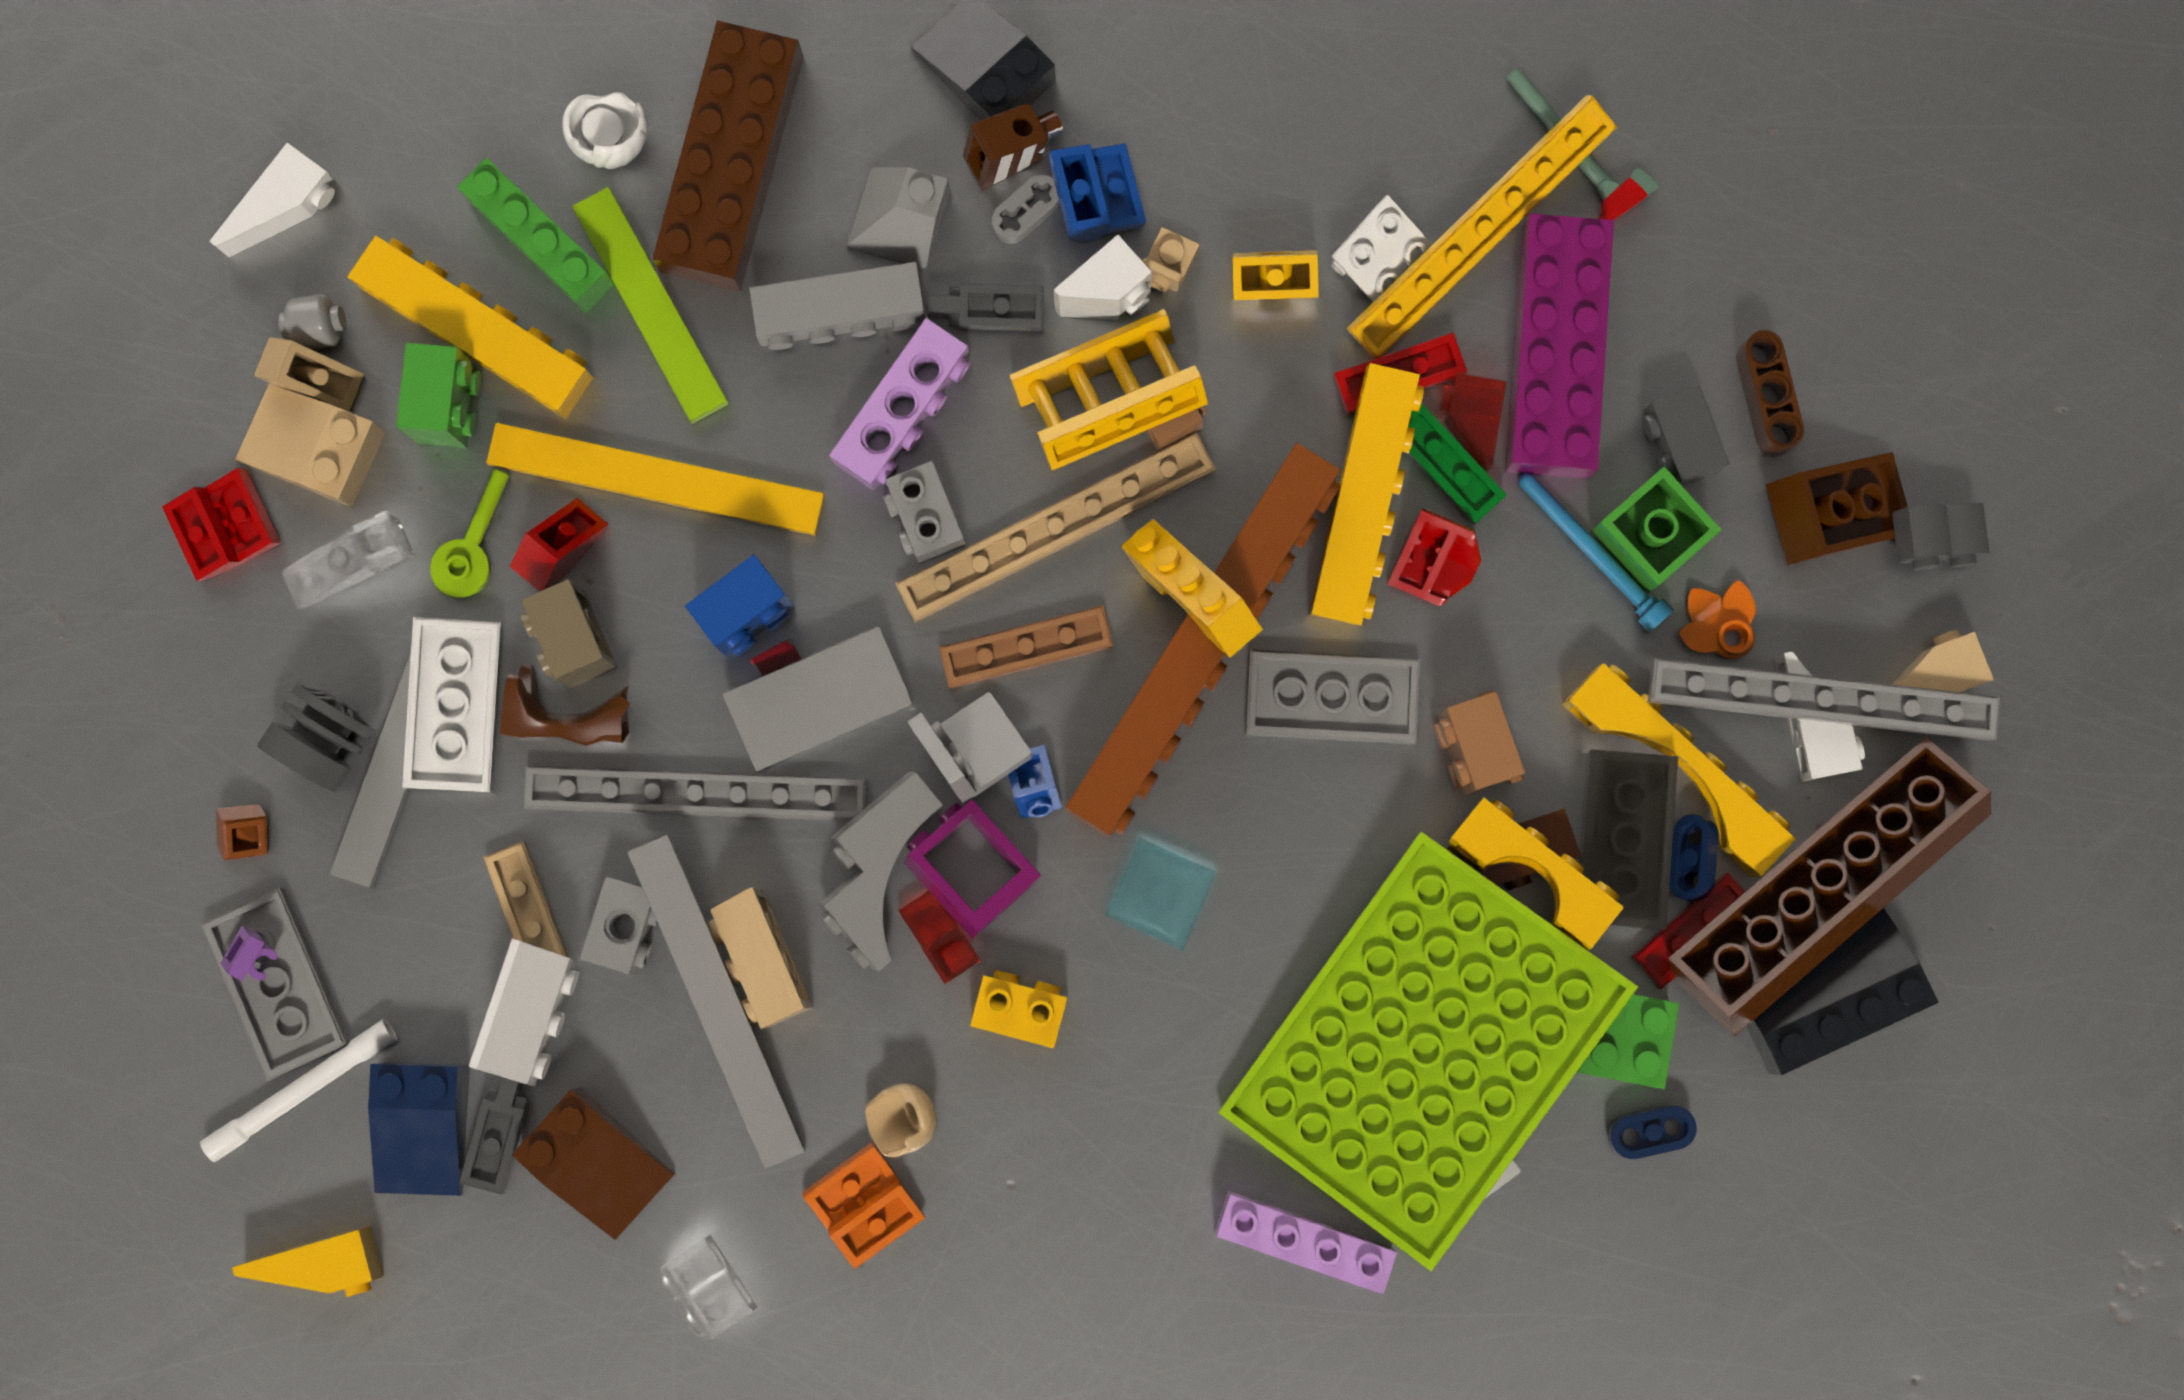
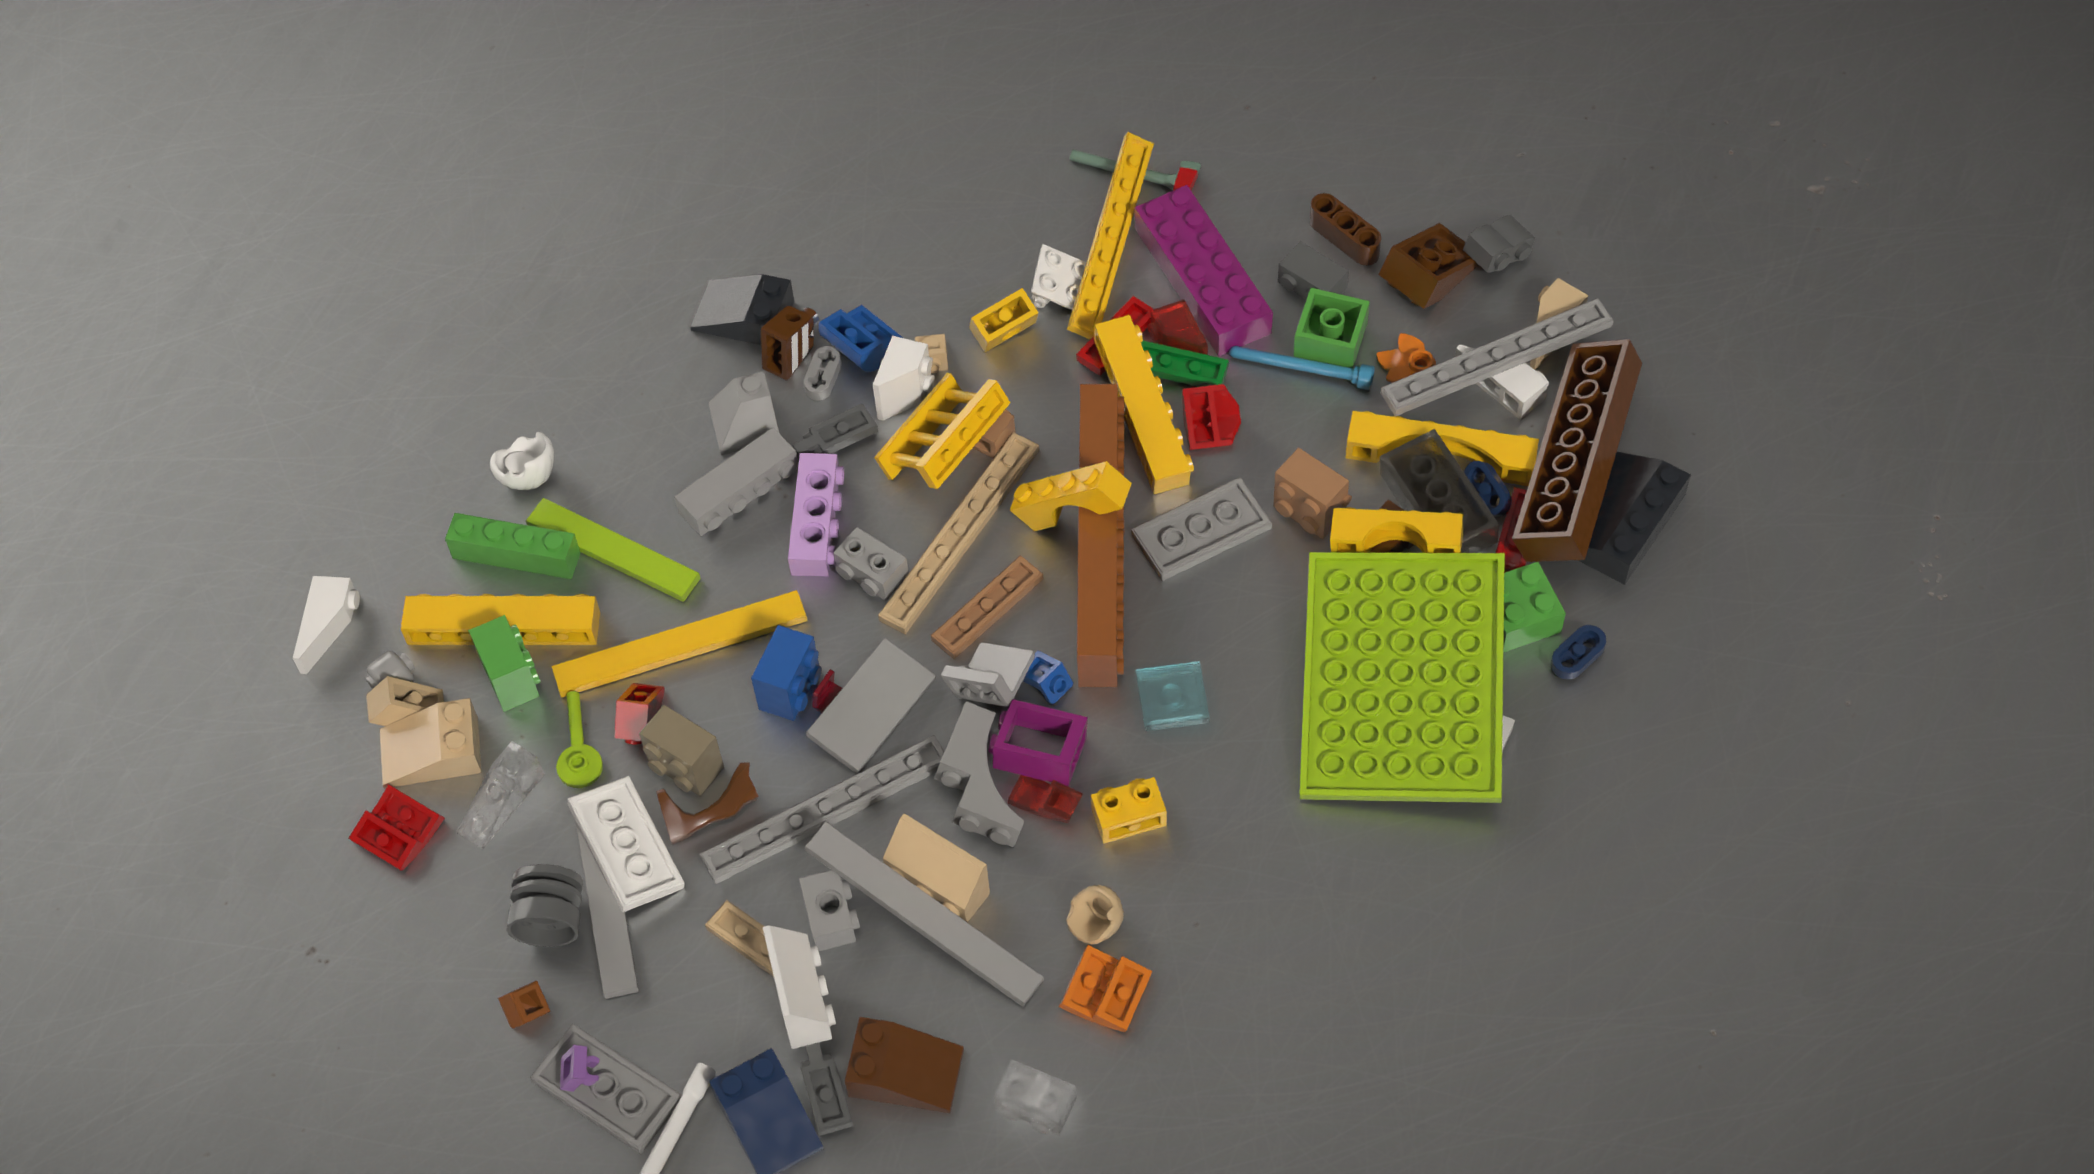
camera: 30 degrees left, 25 degrees down
reddish brown brick [652,20,804,292] -> none
lavender brick [1214,1191,1397,1295] -> none

